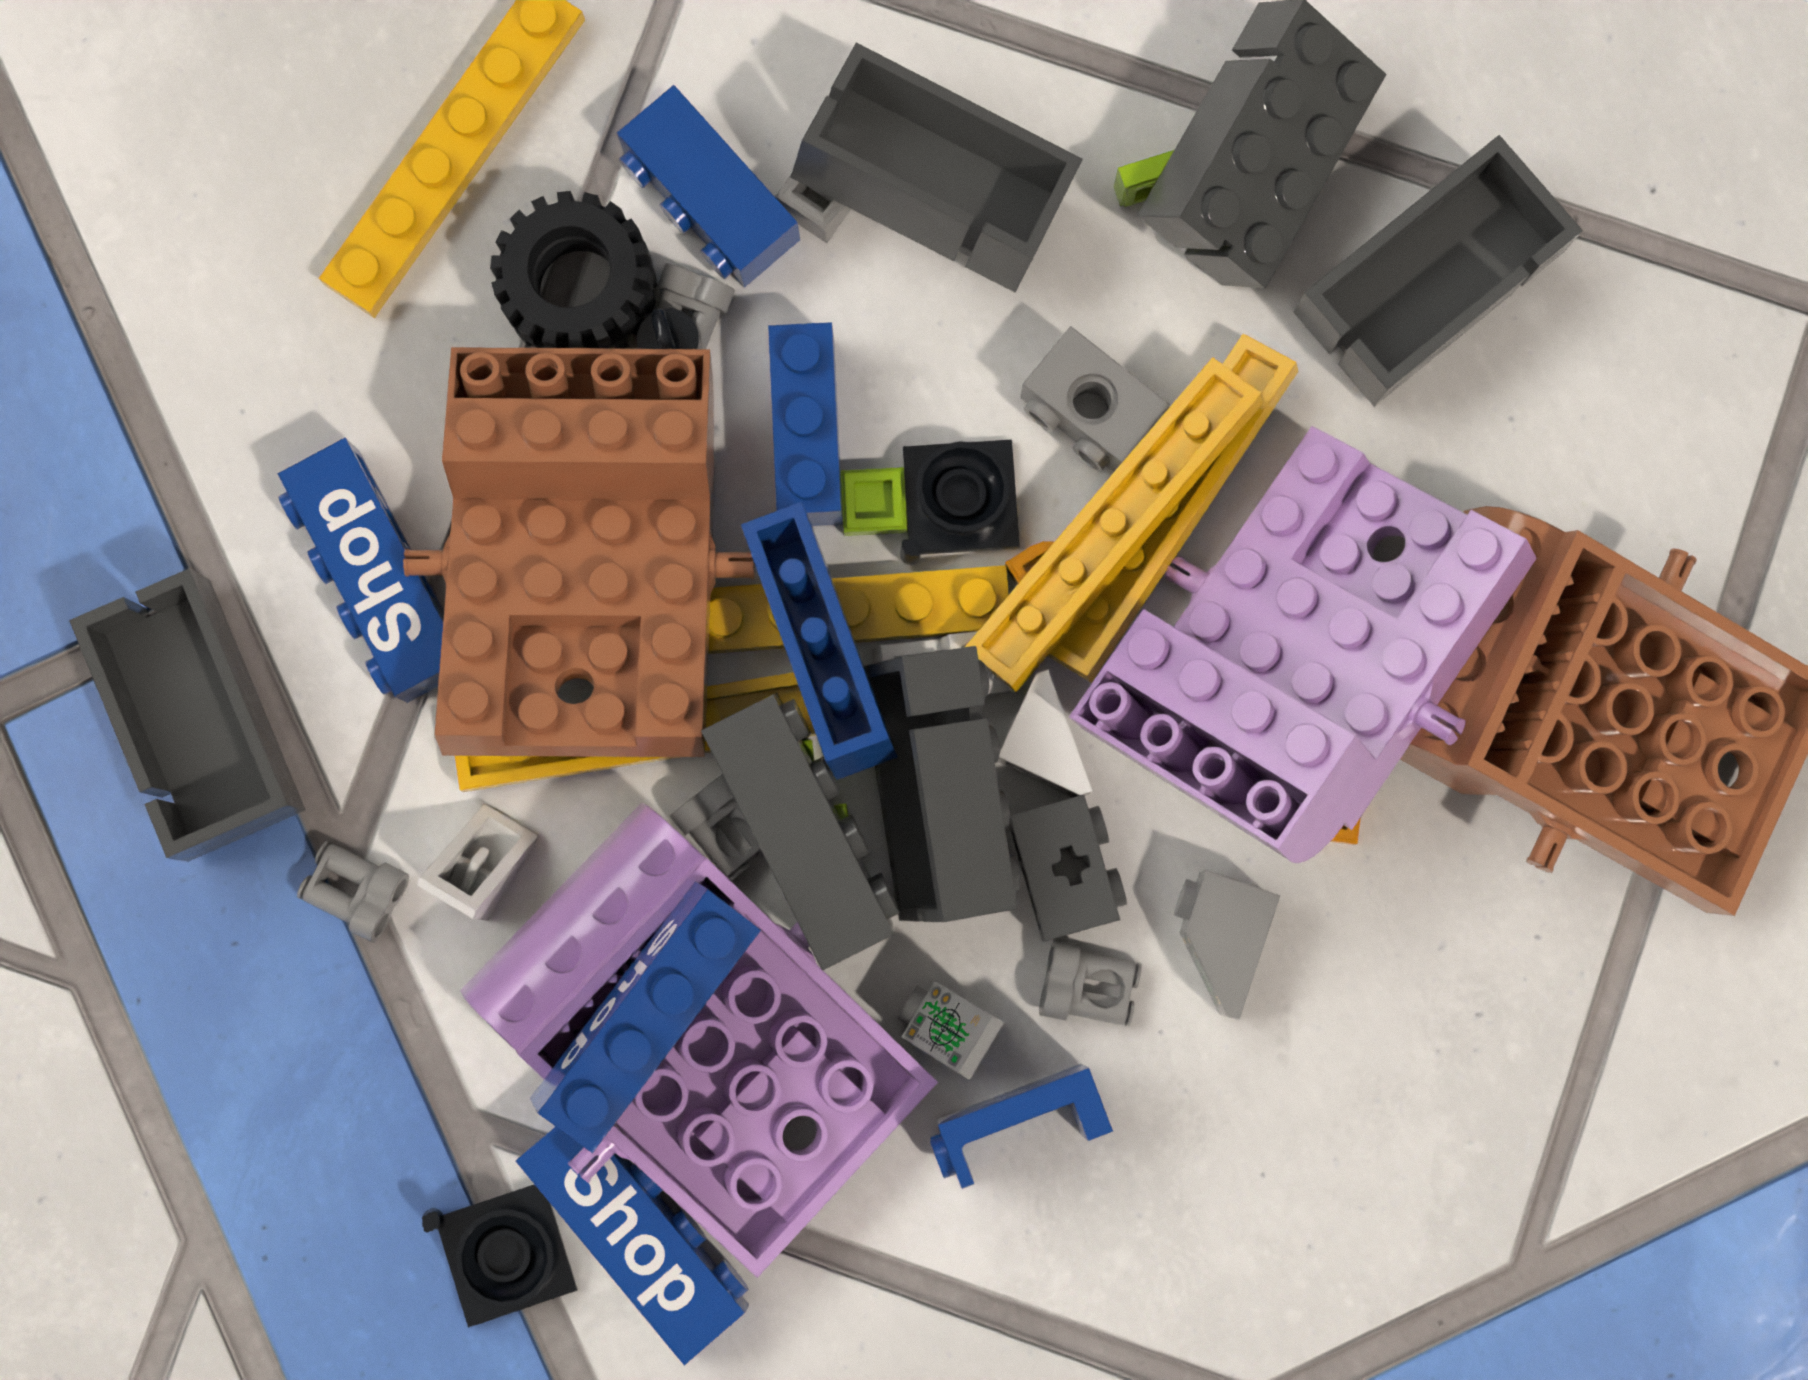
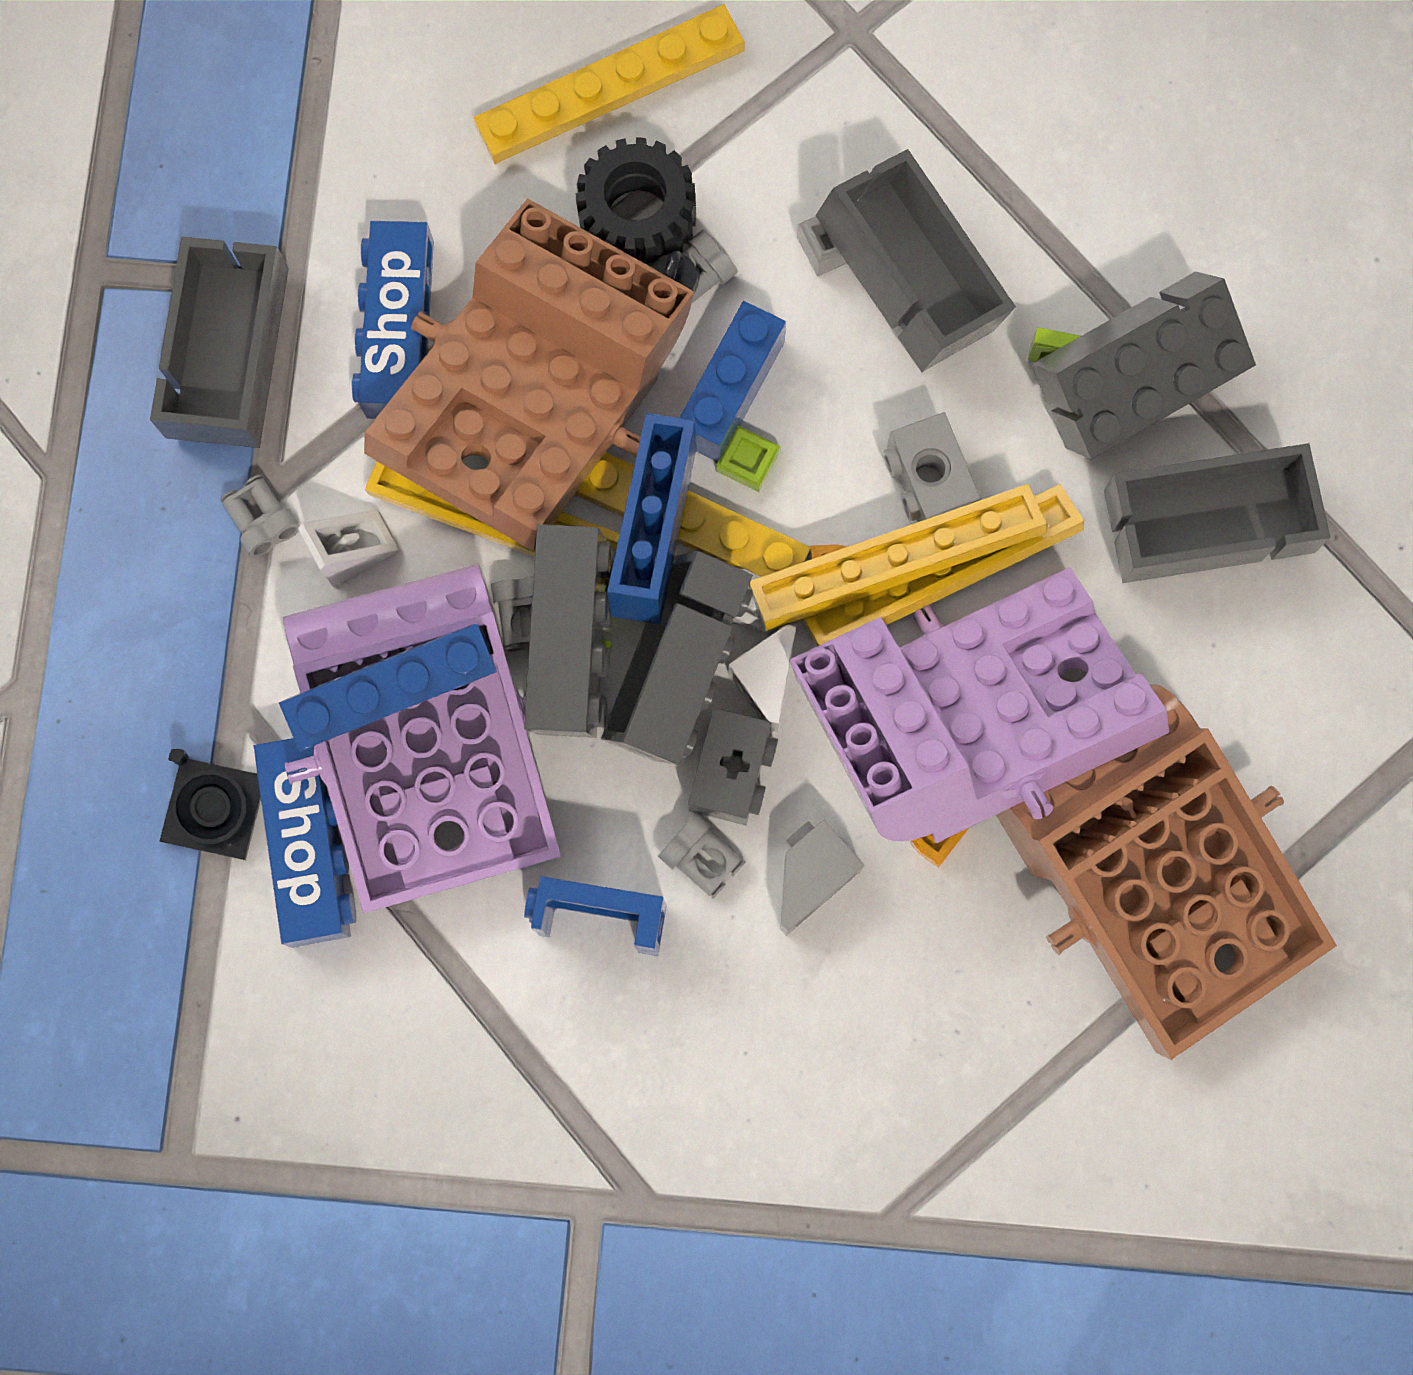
camera: 30 degrees right, 5 degrees down
blue brick [617,85,800,288] -> none
light grey slope [897,981,1004,1080] -> none
black hat [900,439,1020,565] -> none

